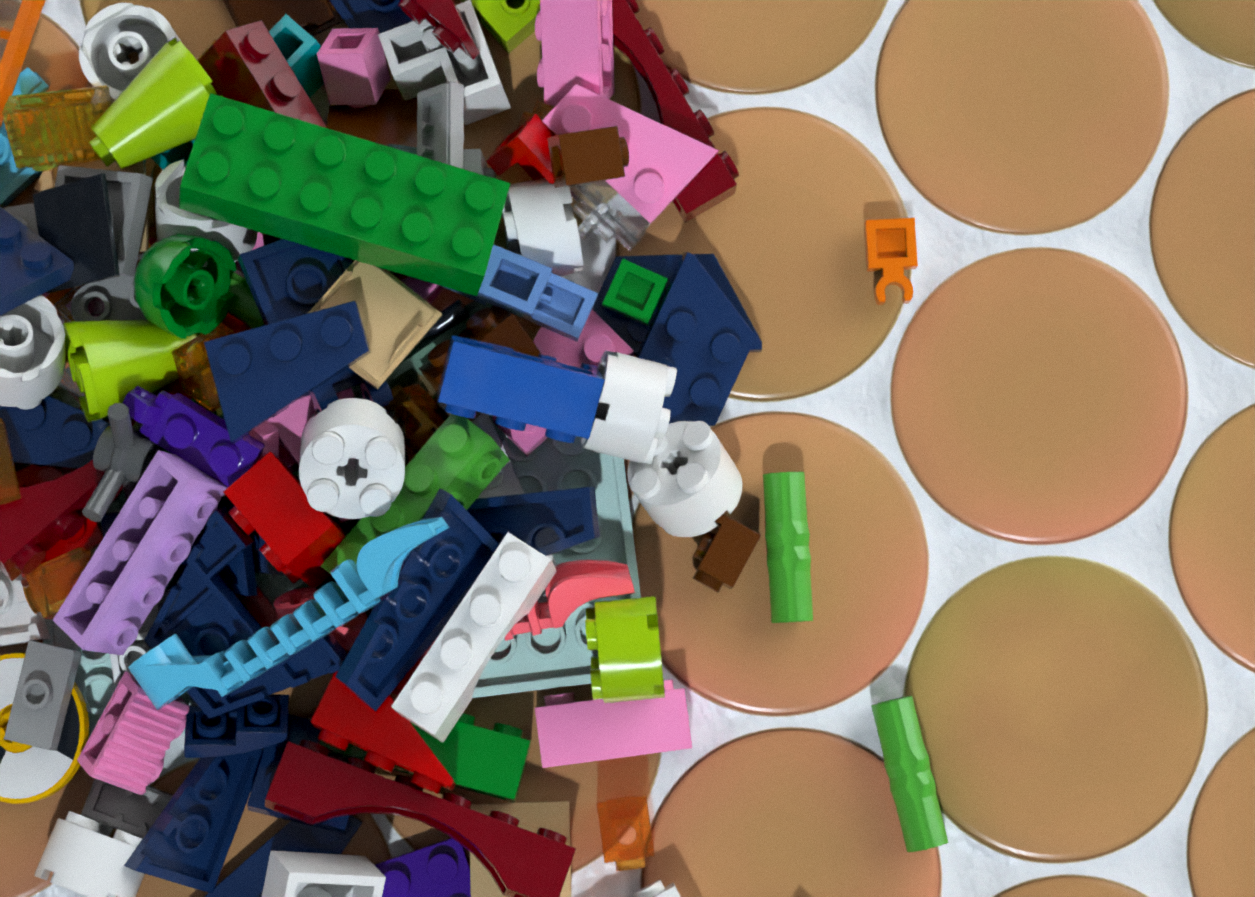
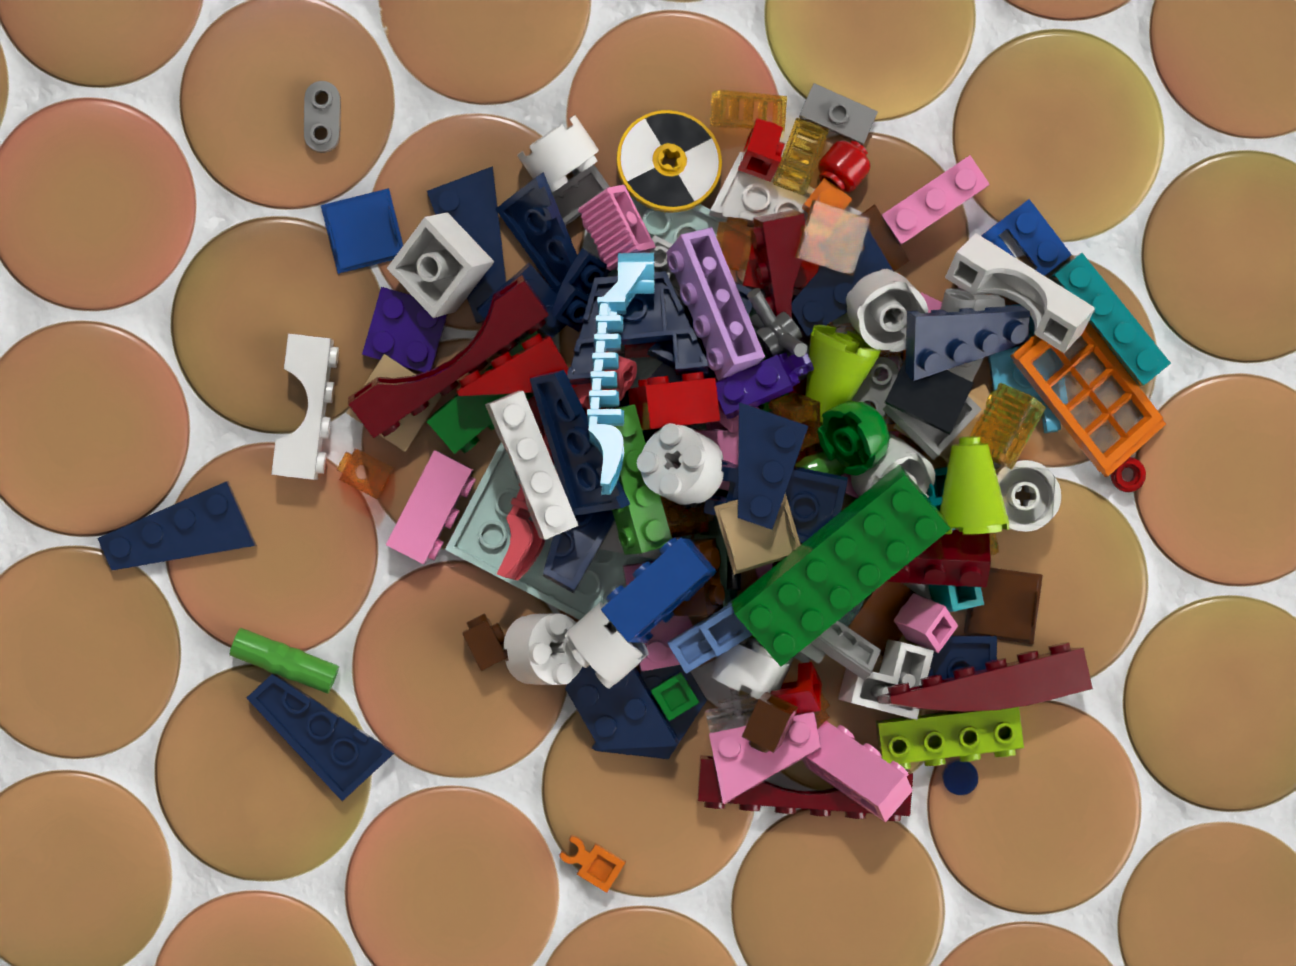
camera: 125 degrees right, 5 degrees up
light grey plate [4,640,82,751] -> none
lime brick [585,596,665,703] -> none
bright green axle [763,472,813,623] -> none
none -> dark blue wing [246,673,395,801]

